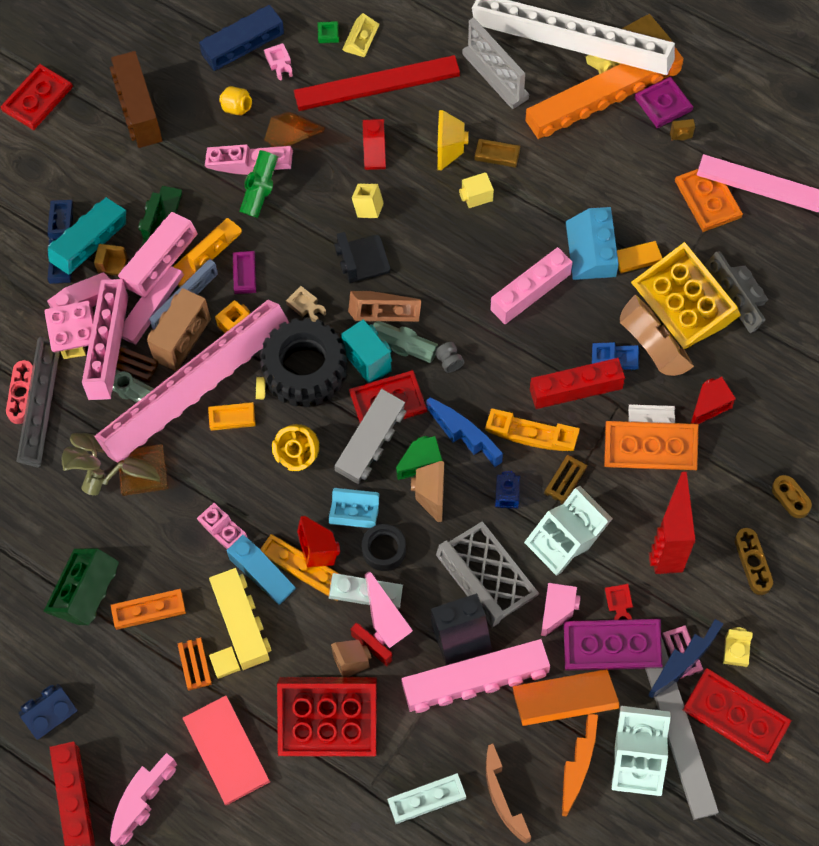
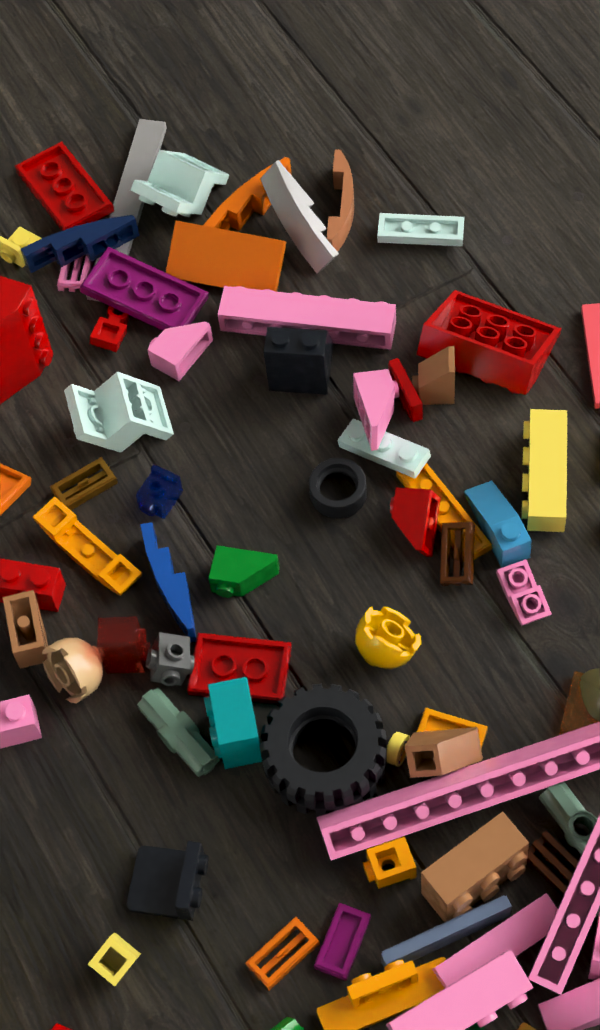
camera: 150 degrees left, 5 degrees down
light yellow tile [209,646,240,679] -> none
tan plate [286,286,326,322] -> none
medium azure bracket [329,488,379,528] -> none
light grey brick [335,389,406,484] -> none
nougat slope [348,291,421,322] -> none
medium nougat slope [411,461,444,522] -> none
dark grey wheel [435,342,465,373] -> none
light grey fence [436,521,539,627] -> none
none -> medium nougat slope [3,590,48,669]
none -> tan cylinder [42,638,103,704]
none -> clear red brick [97,617,150,674]
none -> dark grey brick [146,632,195,686]
none -> orange tile [245,917,320,991]
none -> light grey slope [260,160,339,273]
none -> medium nougat slope [405,727,483,778]
none -> reddish brown tile [440,522,475,586]

